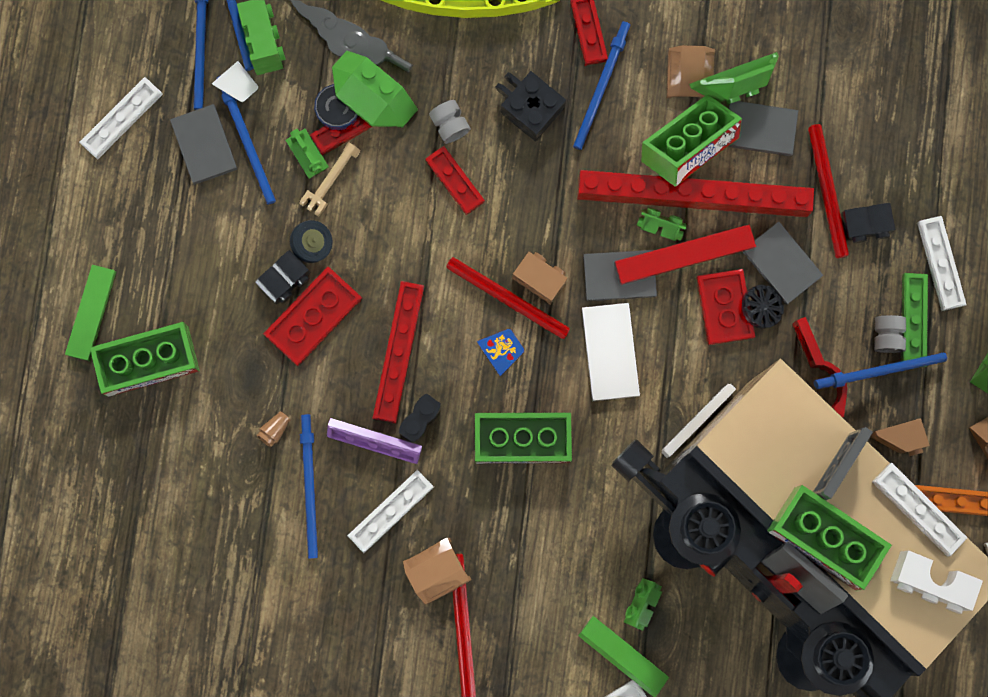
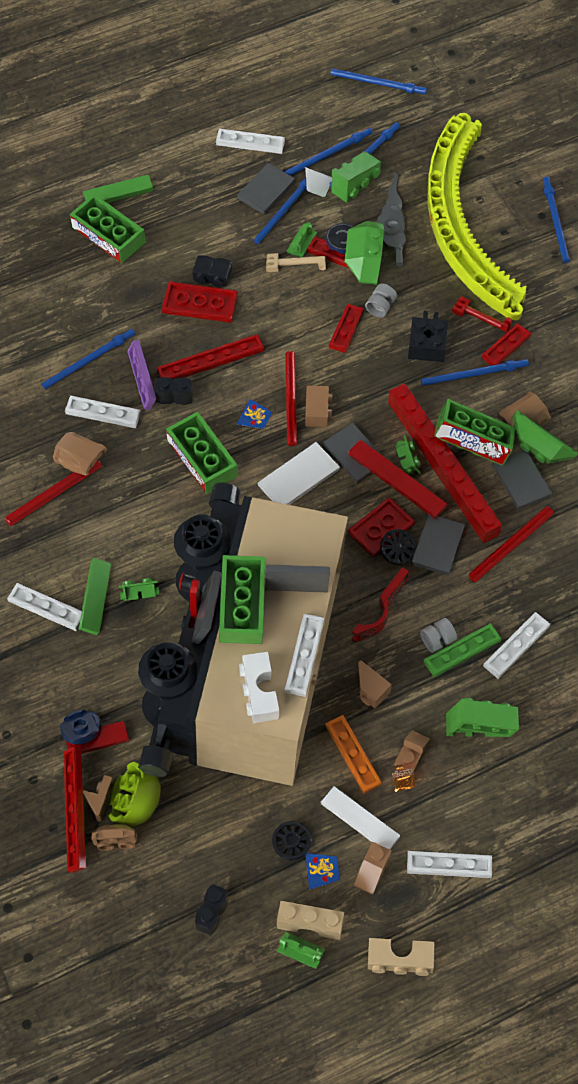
camera: 65 degrees right, 20 degrees down
medium nougat cone [256,411,291,447] -> none
black wheel [290,220,333,263] -> none
blue bar [814,353,947,389] -> none
black brick [841,203,895,243] -> none
none -> red hinge [451,296,512,332]

